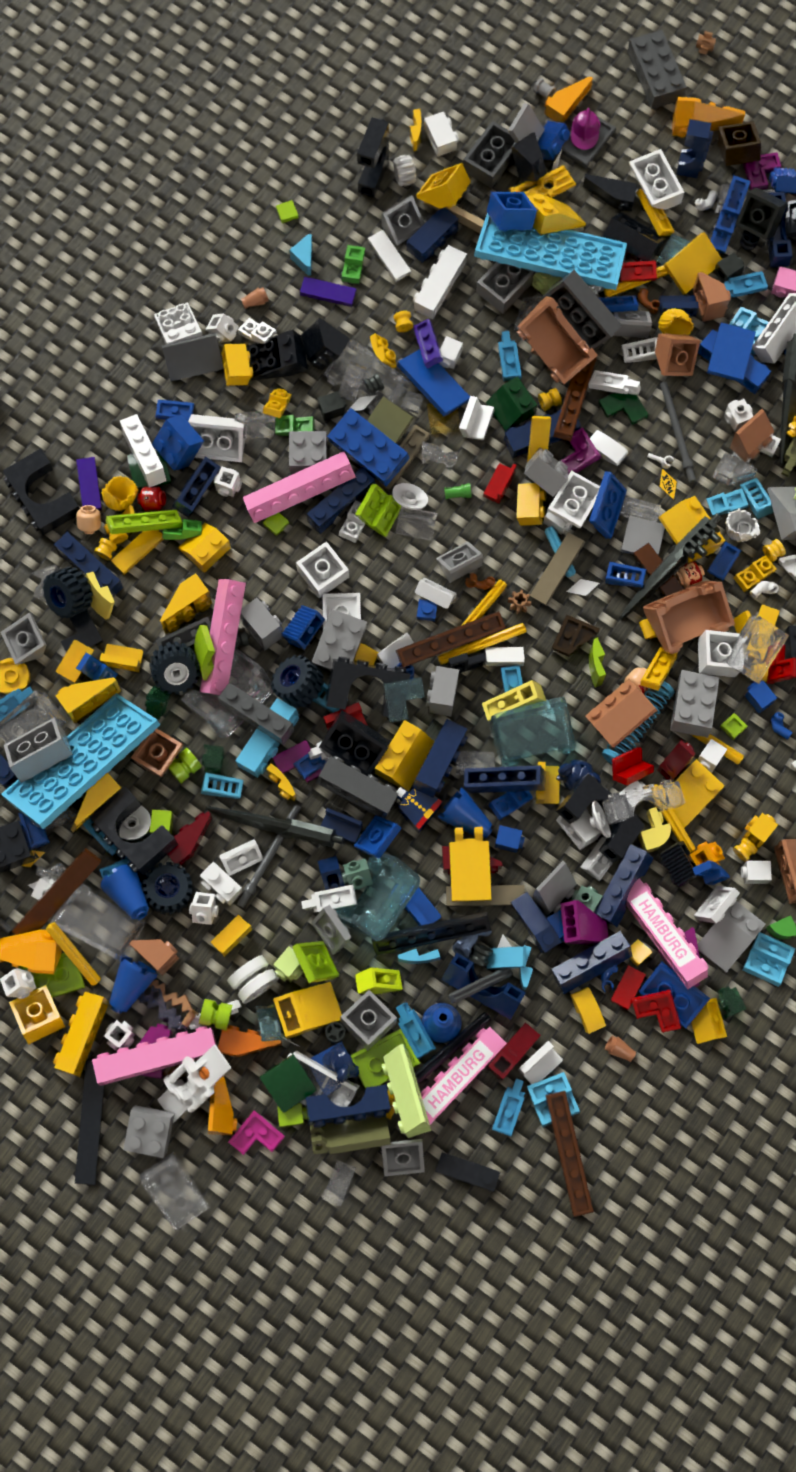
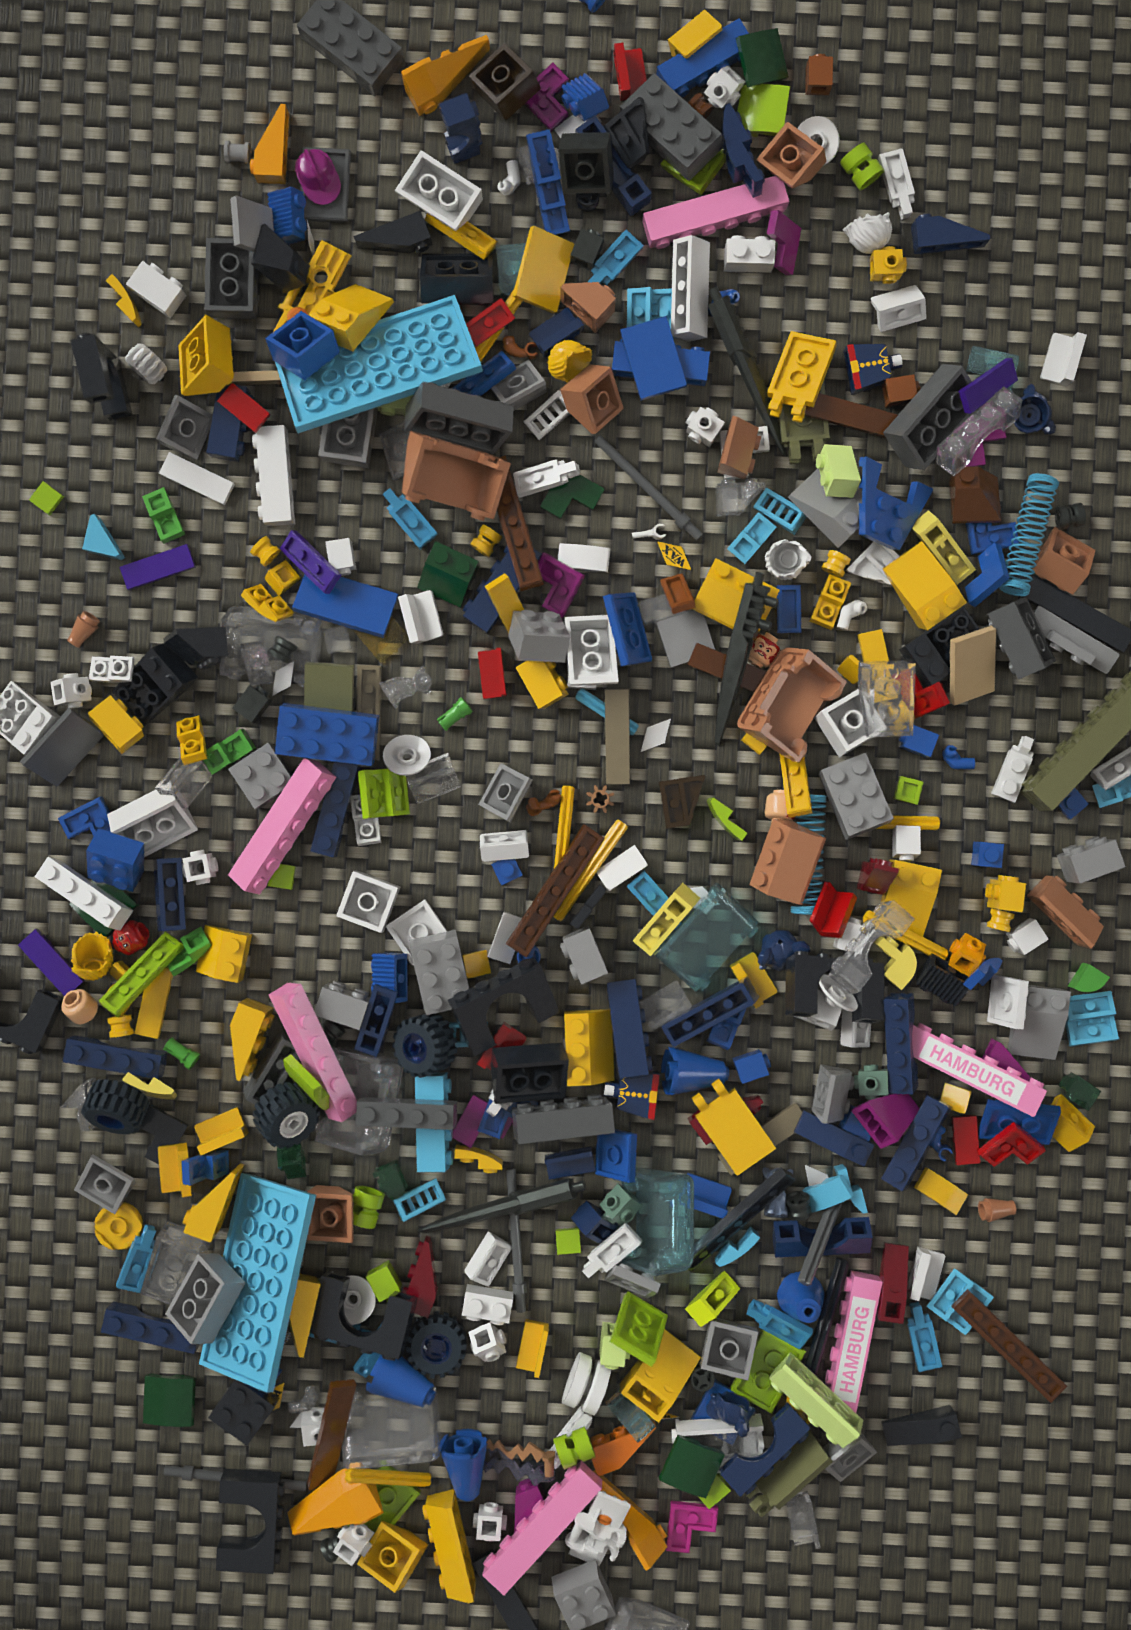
camera: 30 degrees left, 15 degrees up
nougat slope [129,939,179,976] -> none
clear light blue tile [383,677,425,722] -> none
blue slope [605,562,646,588] -> none
none -> bright green pin [163,1037,201,1070]
none -> red tile [217,383,271,433]
none -> yellow slope [265,560,301,596]
none -> dark blue slope [354,984,398,1057]
none -> lime tile [556,1227,581,1255]
none -> dark orange tile [660,573,696,614]
none -> blue brick [971,842,1004,868]

